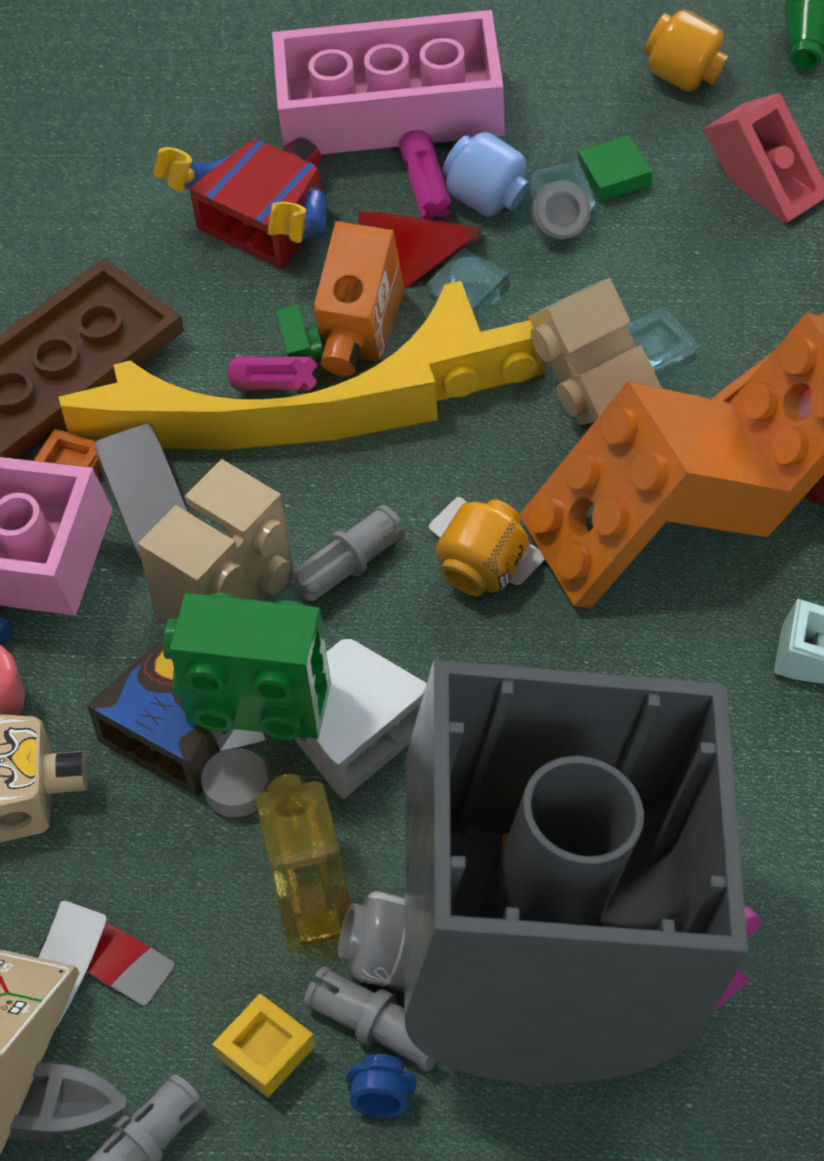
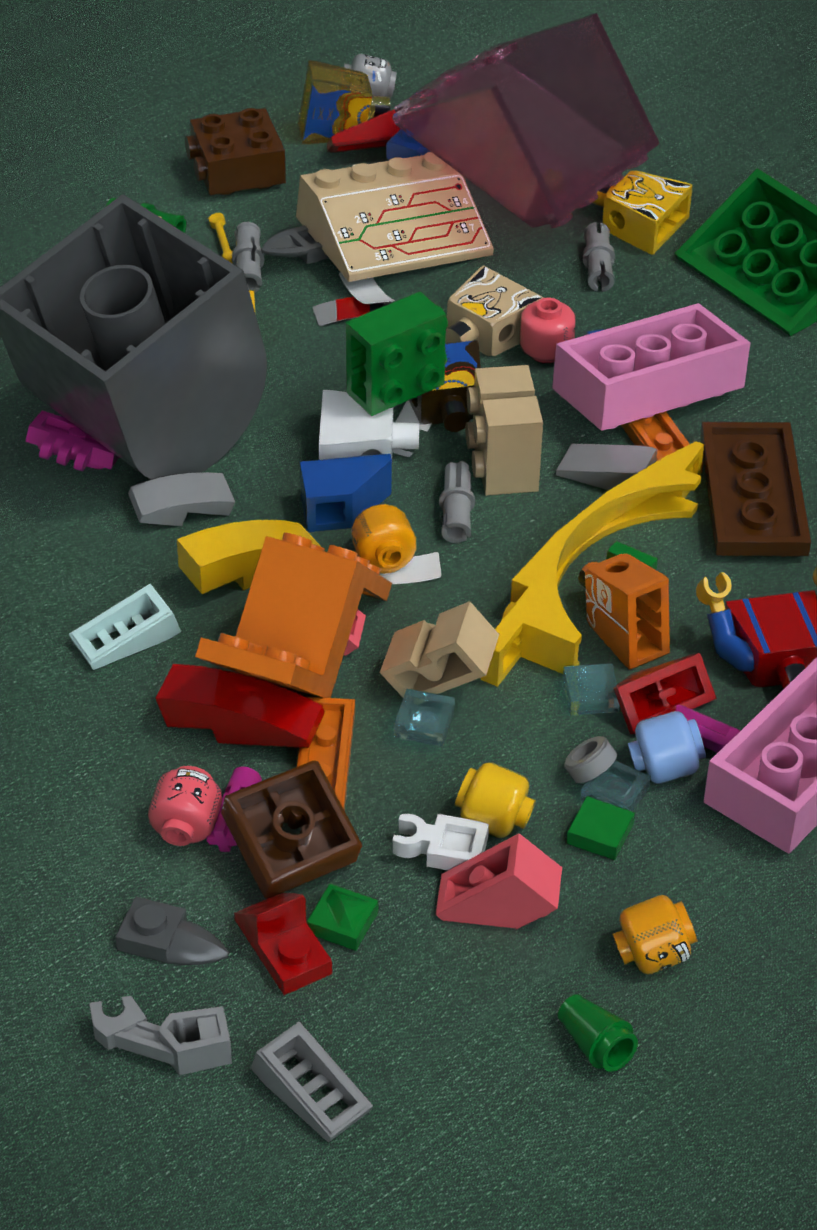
camera: 130 degrees right, 10 degrees down
dark pink piece [227,356,317,392] -> none
clear yellow torso [255,774,350,949] -> none
none -> yellow slope [177,520,321,594]
none -> blue slope [300,454,392,532]
none -> white plate [393,814,489,870]
none -> yellow head [455,762,536,838]

